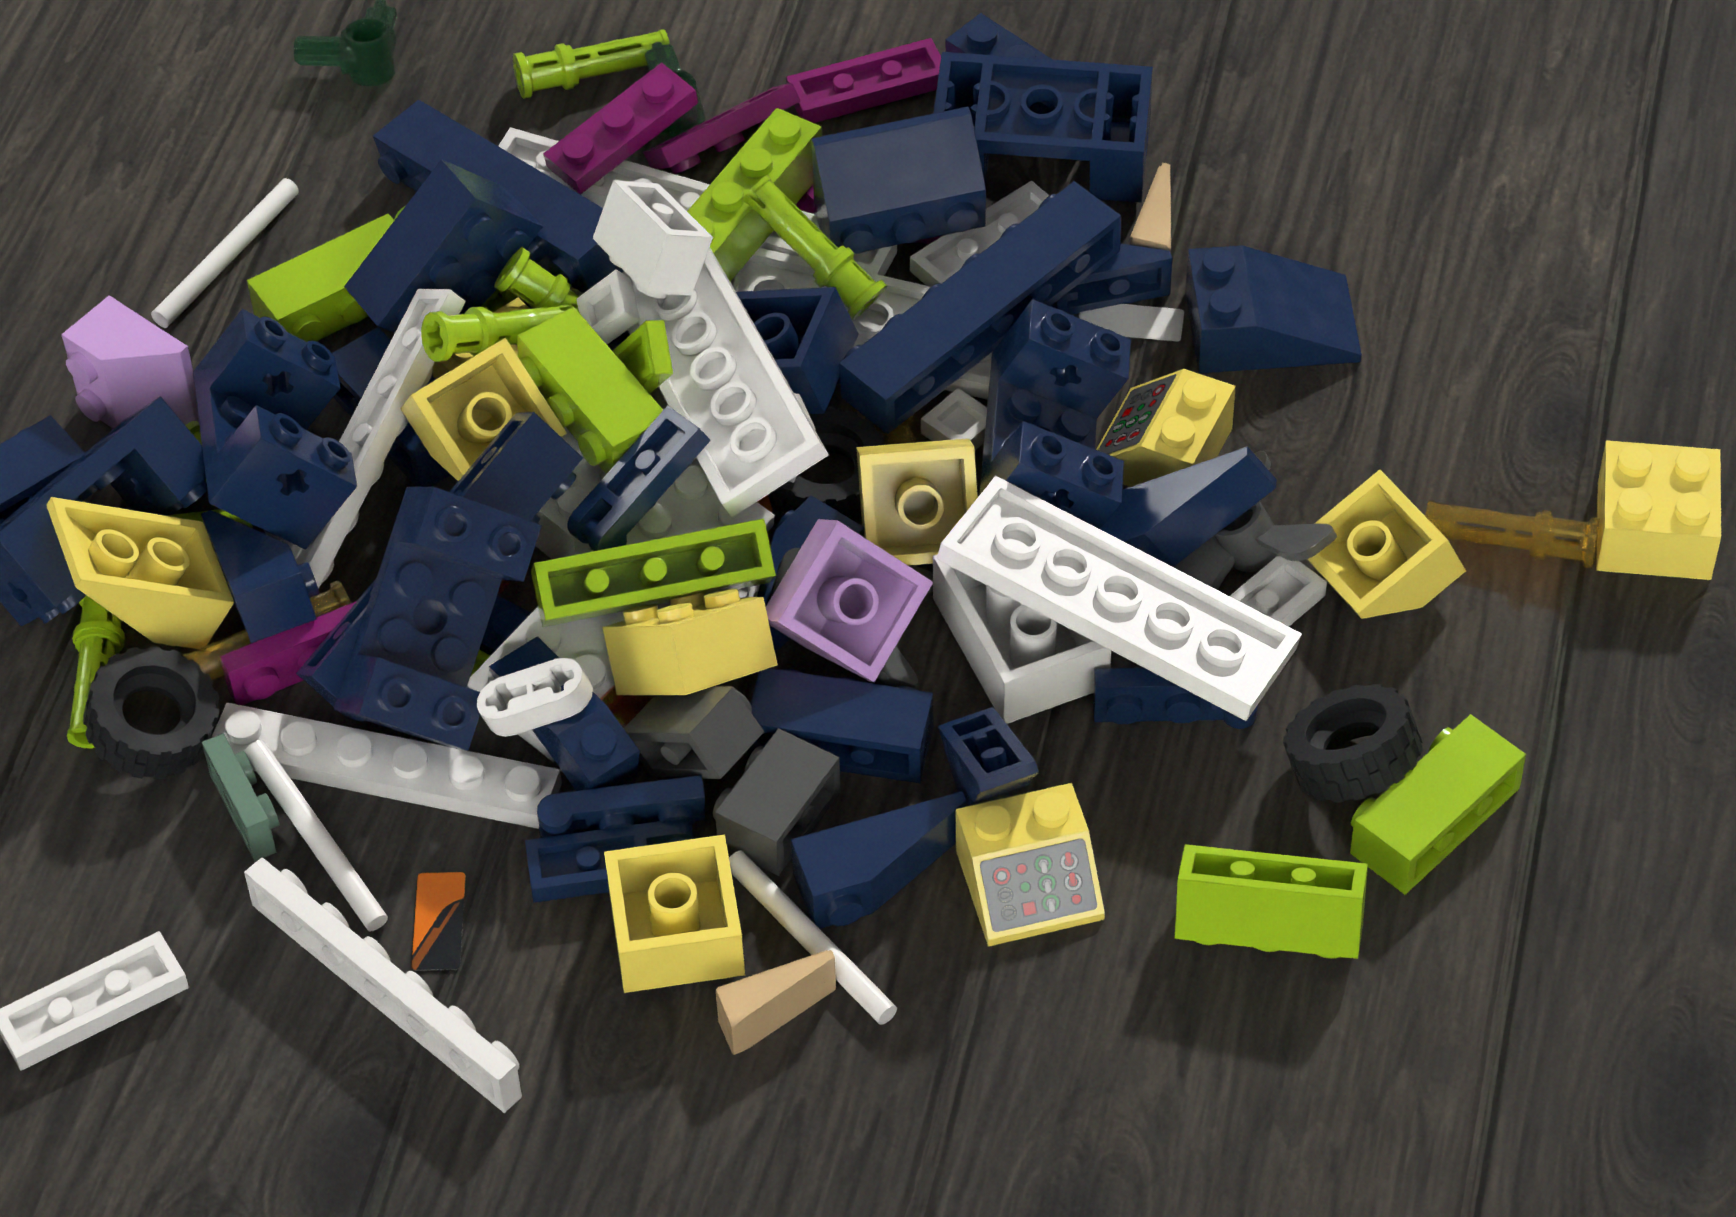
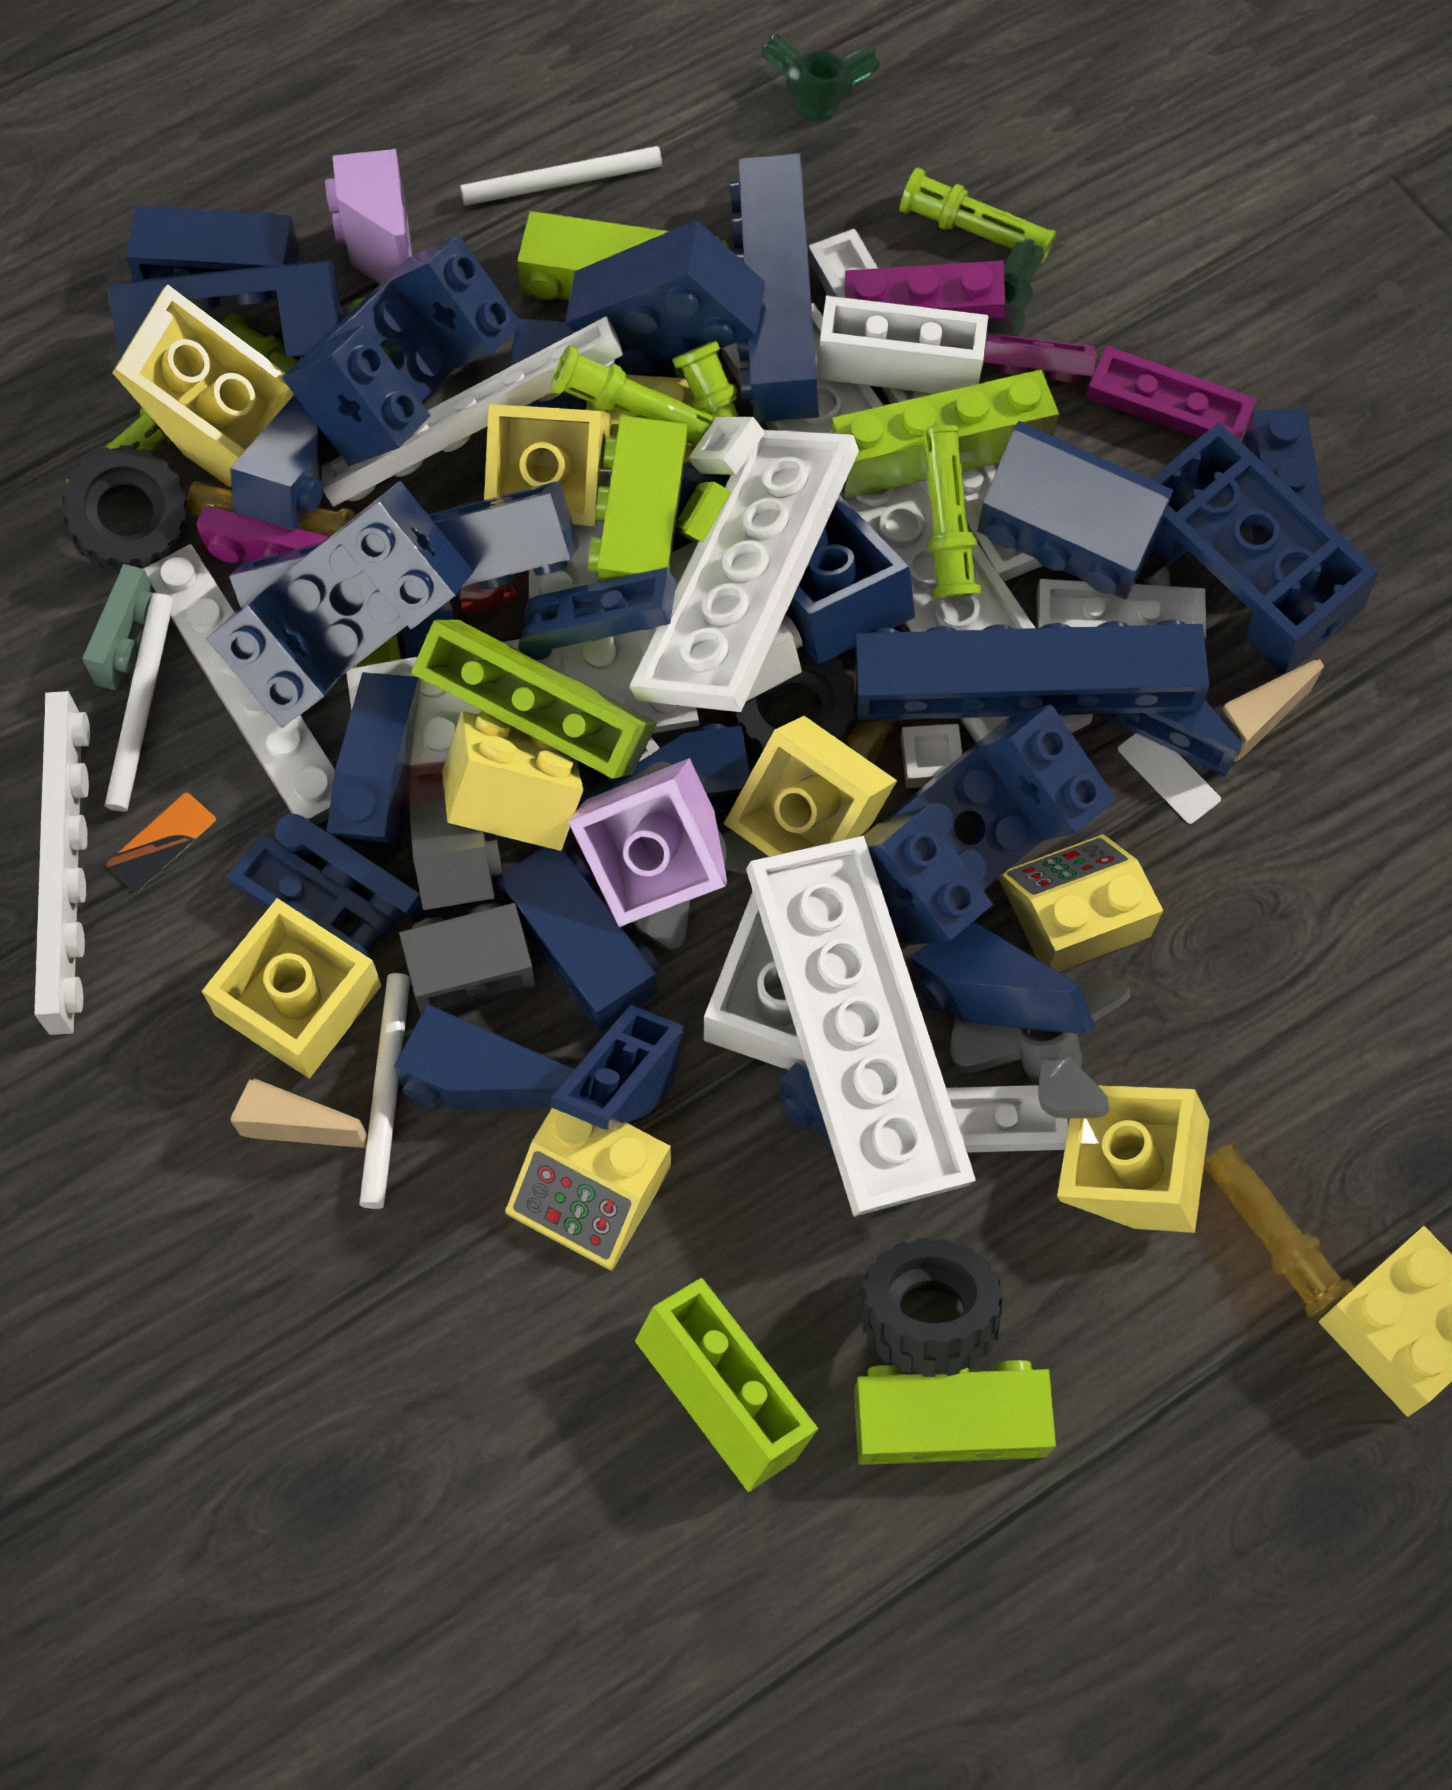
camera: 40 degrees right, 15 degrees up
white beam [477,658,593,737] -> none
white brick [593,180,713,299] -> none
dark blue slope [1185,245,1362,373] -> none
none -> white brick [817,296,988,393]

